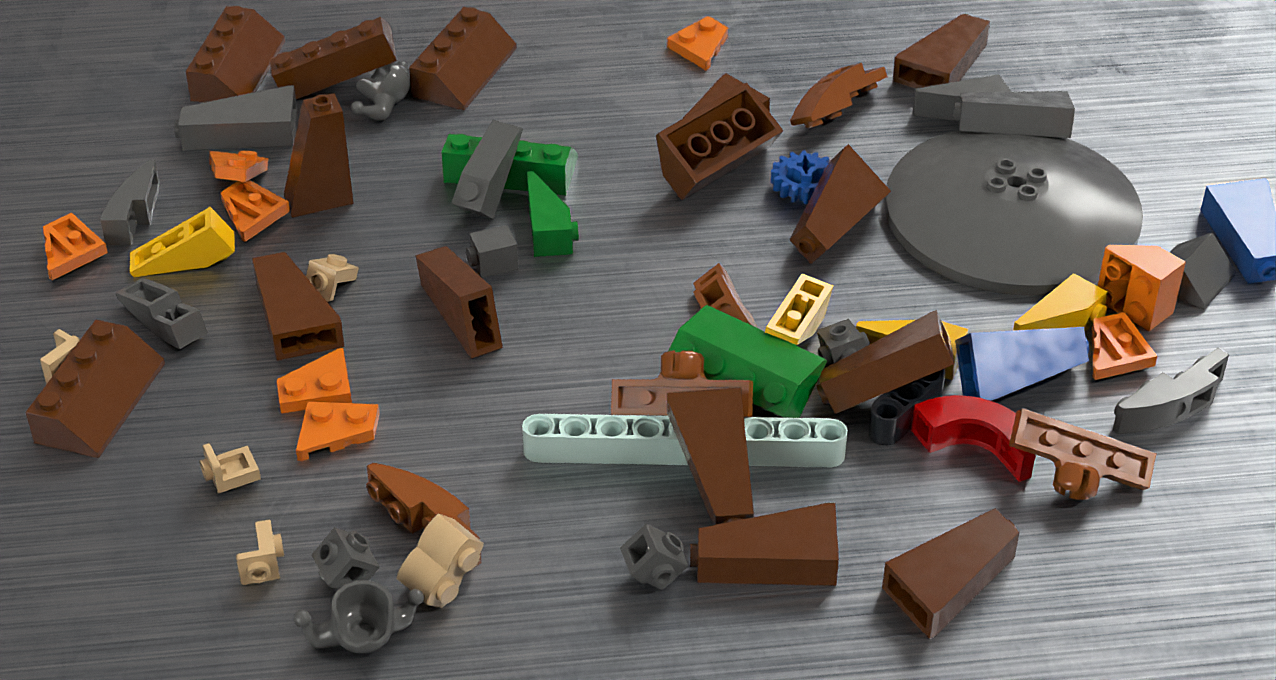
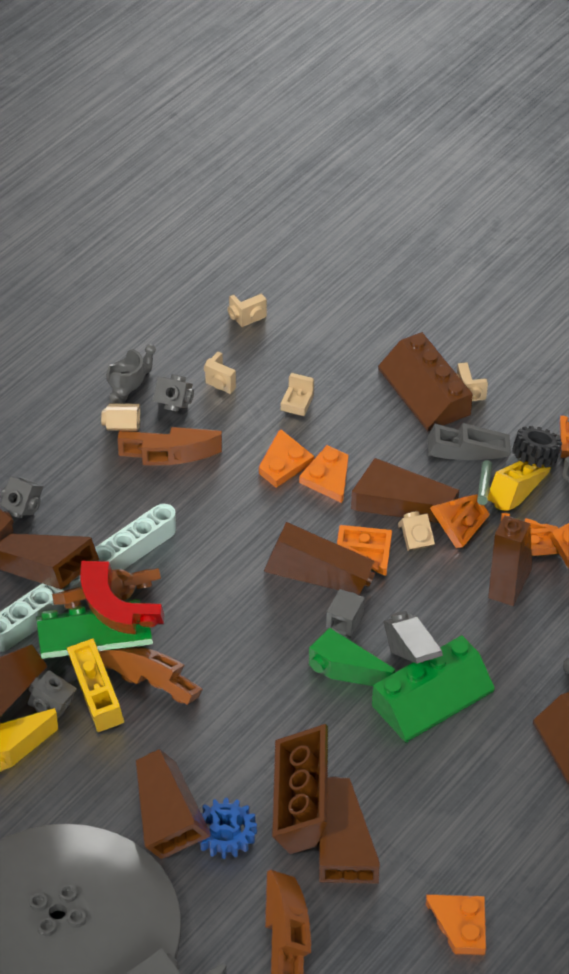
camera: 135 degrees right, 5 degrees up
none -> red arch [81,561,165,634]
none -> tan bracket [228,294,267,327]
none -> orange wing [337,525,392,575]
none -> orange wing [430,494,490,548]
none -> sand green bar [477,460,492,505]
none -> black tyre [512,426,562,468]

